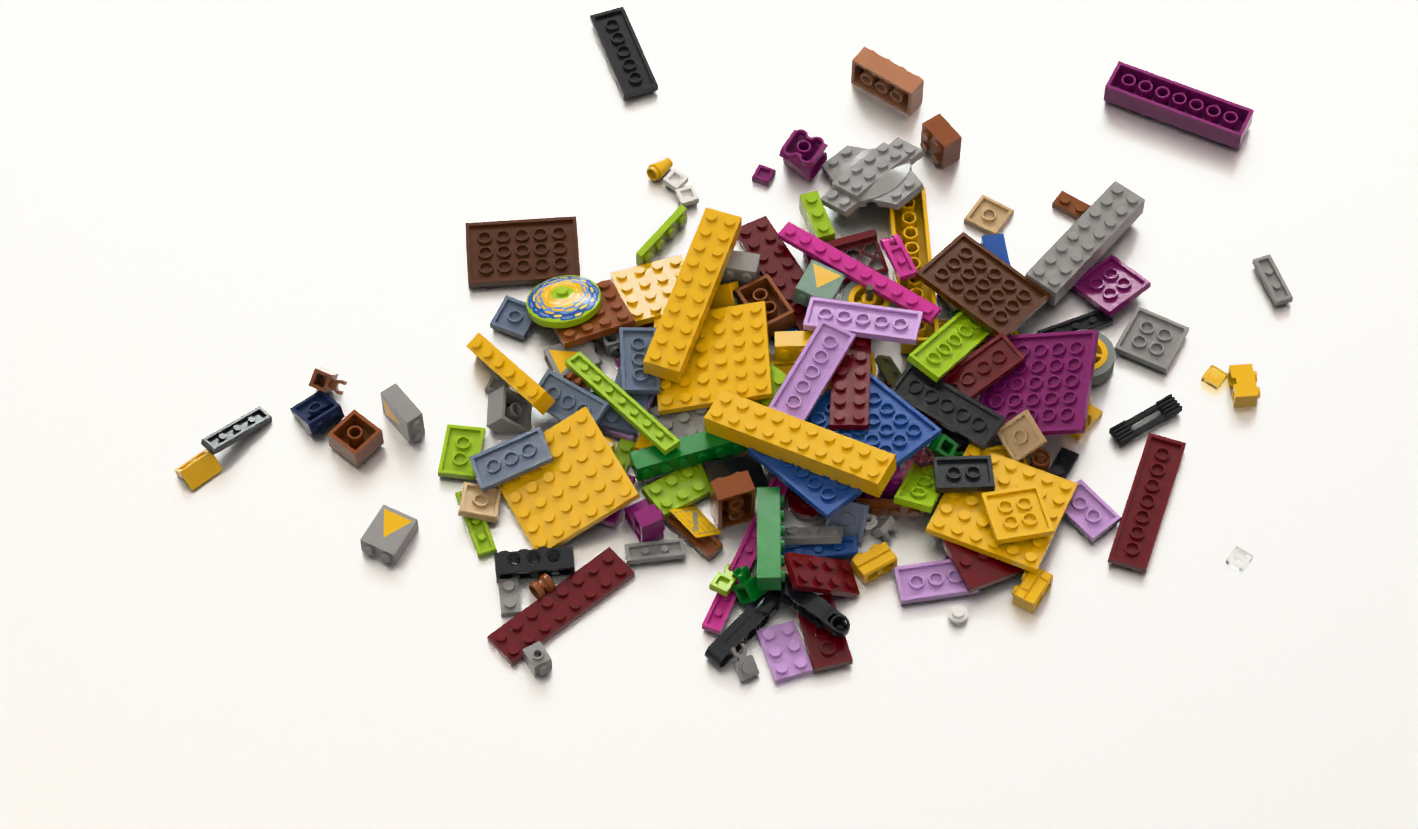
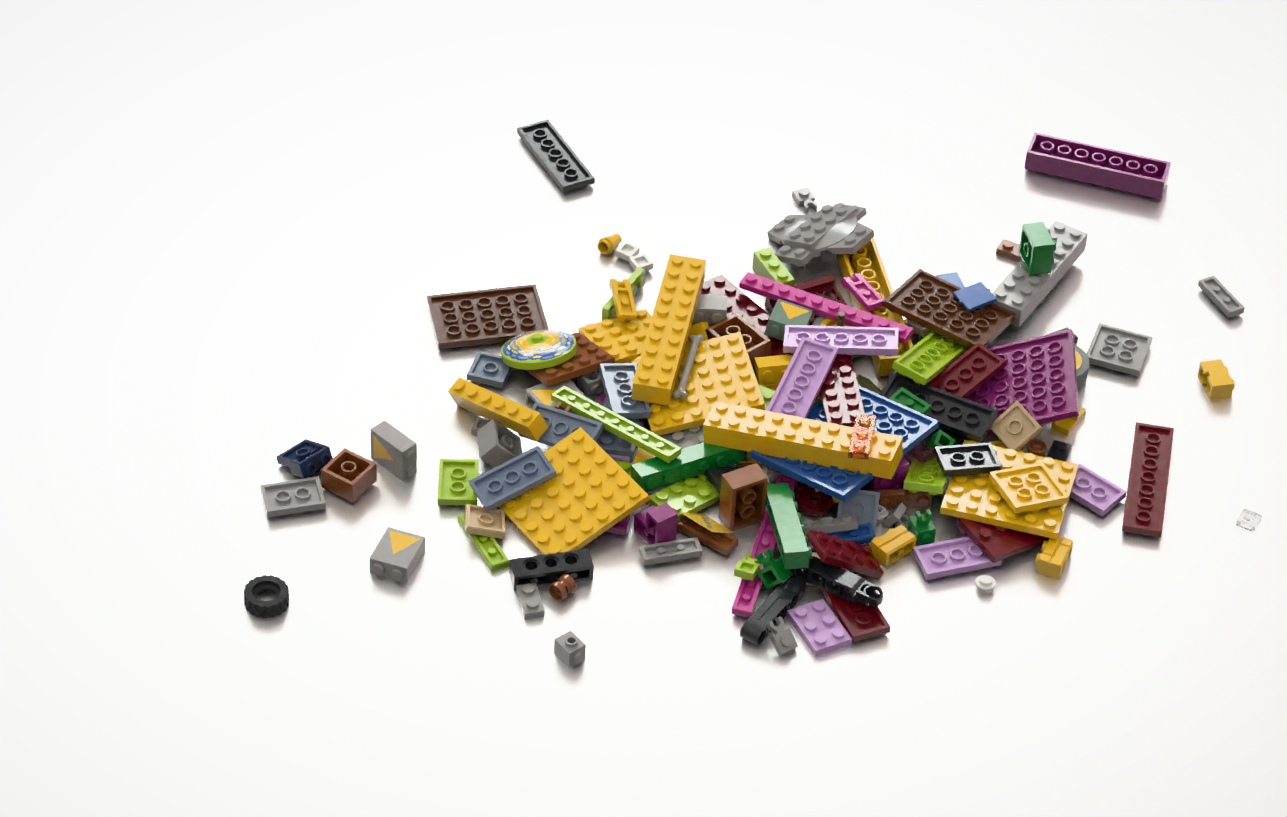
camera: 10 degrees left, 15 degrees down
yellow panel [174,449,222,490] -> none
tile [201,406,272,456] -> none
dark orange brick [308,367,348,395] -> none
dark red plate [487,547,635,667] -> none
magenta tile [752,164,776,187] -> none
magenta piece [779,129,828,182] -> none
nougat brick [851,46,924,116] -> none
dark orange brick [920,113,962,169] -> none
tan tile [963,194,1014,235] -> none
magenta plate [1071,254,1151,317] -> none
black container [1109,394,1183,446] -> none
clear yellow tile [1201,365,1228,390] -> none
none -> black tyre [244,575,289,618]
none -> light grey plate [260,476,326,517]
none -> yellow plate [609,279,637,321]
none -> light grey piece [672,334,704,399]
none -> light grey plate [792,187,817,214]
none -> clear orange plate [848,415,876,460]
none -> green plate [889,387,931,415]
none -> green brick [907,509,936,546]
none -> piece [953,282,997,312]
none -> green brick [1018,221,1056,275]

